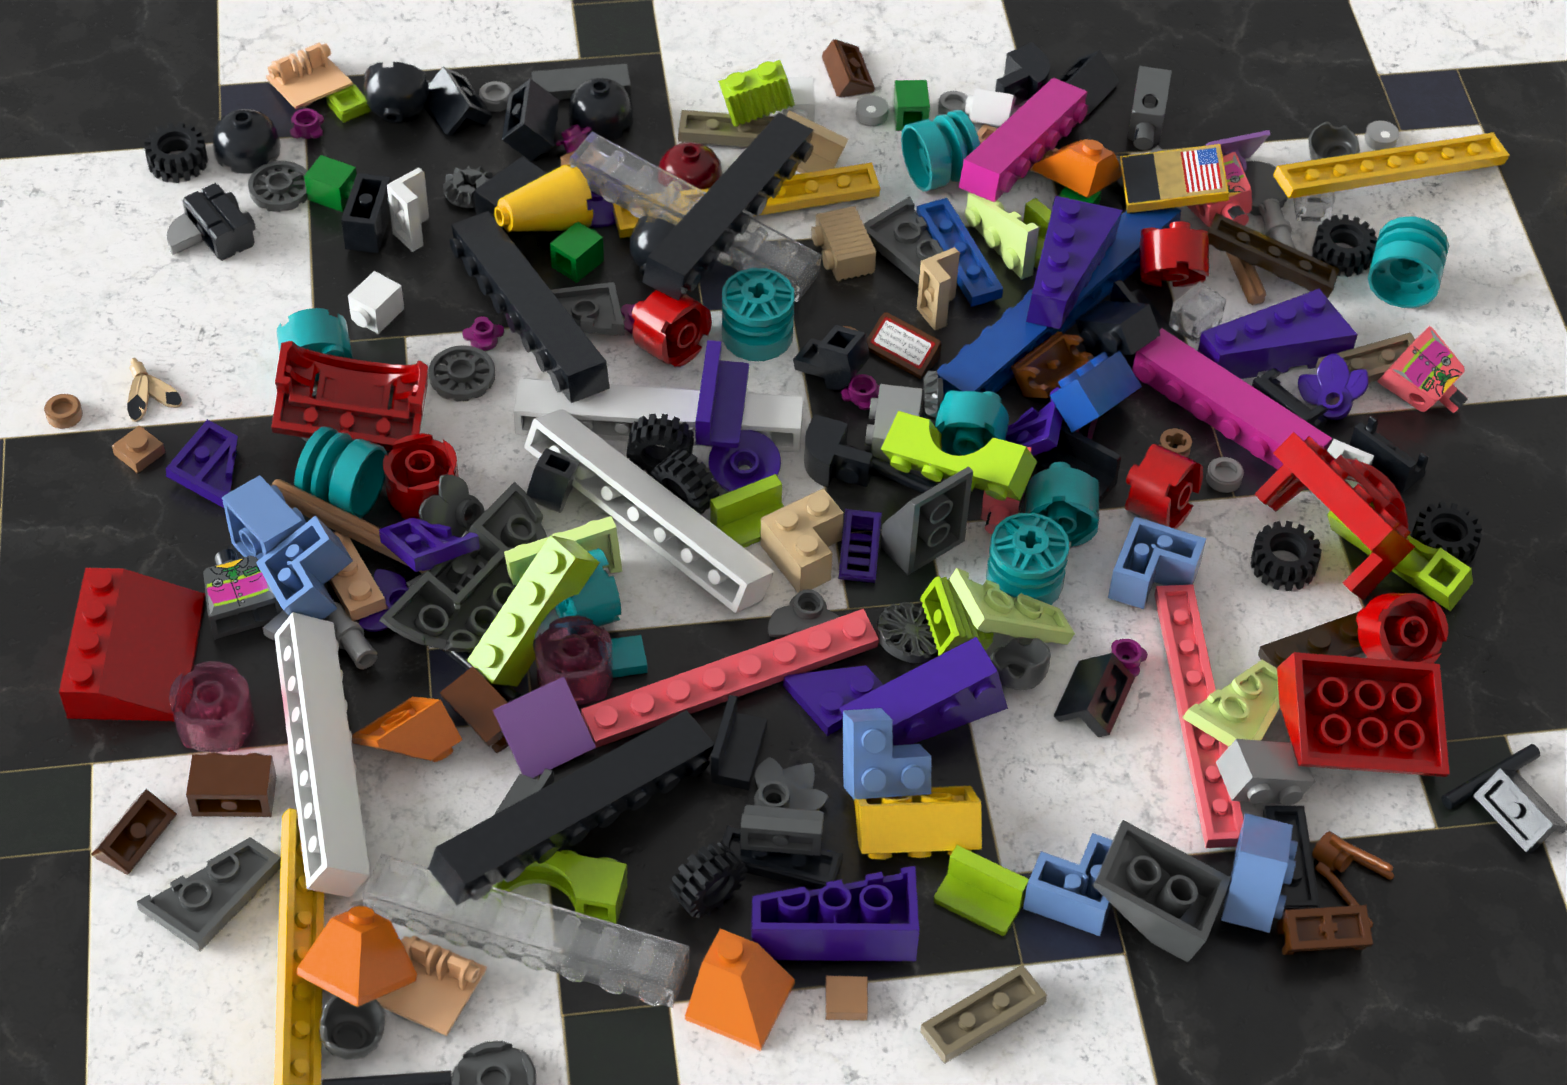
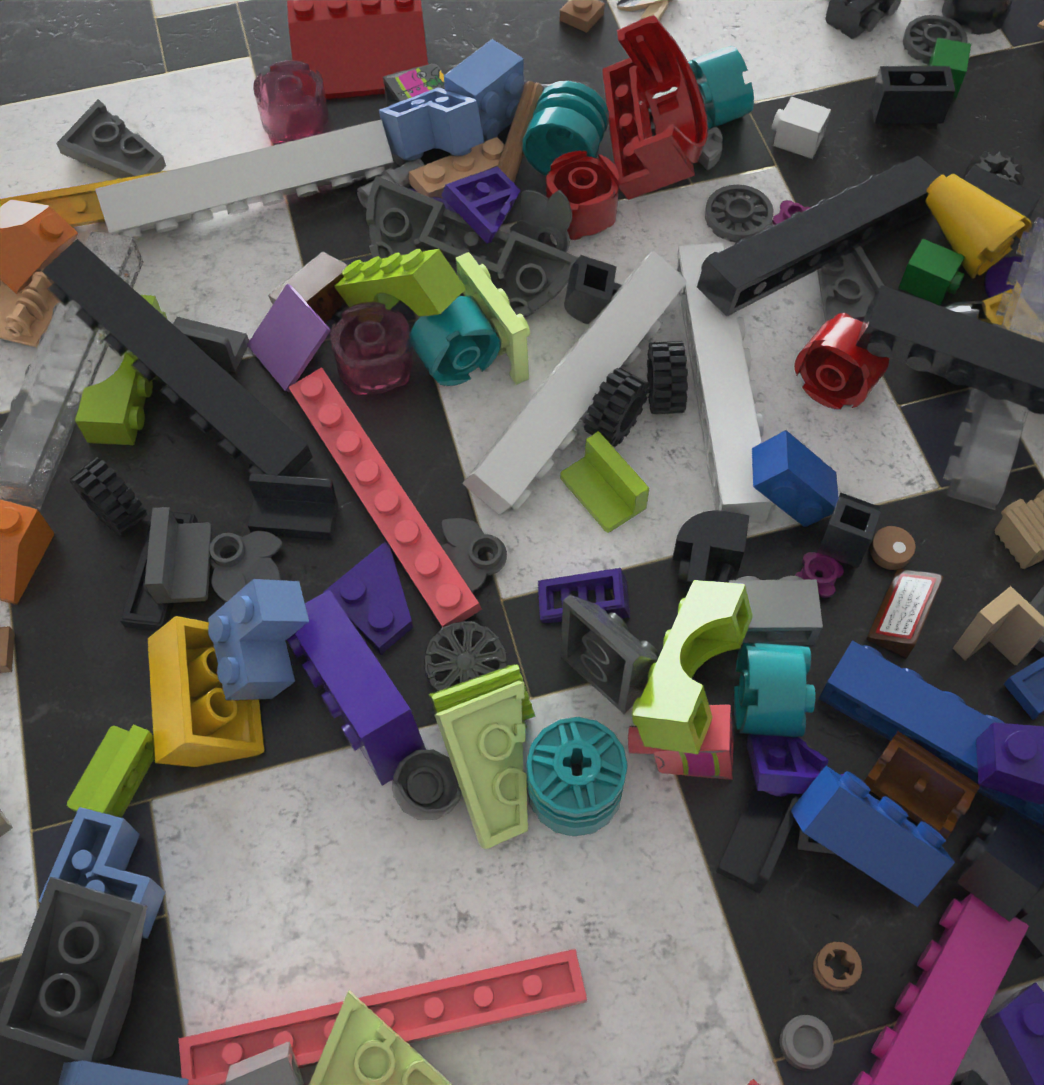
camera: 85 degrees right, 10 degrees up
reddish brown slope [91,789,177,875] -> none
dark purple wing [166,419,238,508] -> none
reddish brown brick [186,752,277,817] -> none
magenta plate [290,109,324,139] -> none
orange slope [352,696,463,762] -> none
white panel [387,168,429,252] -> none
teal tile [604,635,648,678] -> none
dark purple panel [695,340,749,448] -> none
dark purple dish [709,430,781,492] -> none
teal wheel [722,268,795,361] -> none
dark purple wedge [751,866,919,961] -> none
tan brick [760,488,844,593] -> none
dark grey gear [922,371,943,426] -> none
teal brick [1025,462,1099,547] -> none
black panel [1054,653,1135,737] -> none
medium blue brick [1108,517,1206,609] -> none
magenta plate [1111,639,1147,677] -> none
red brick [1125,444,1203,529] -> none
none -> blue brick [752,430,839,527]

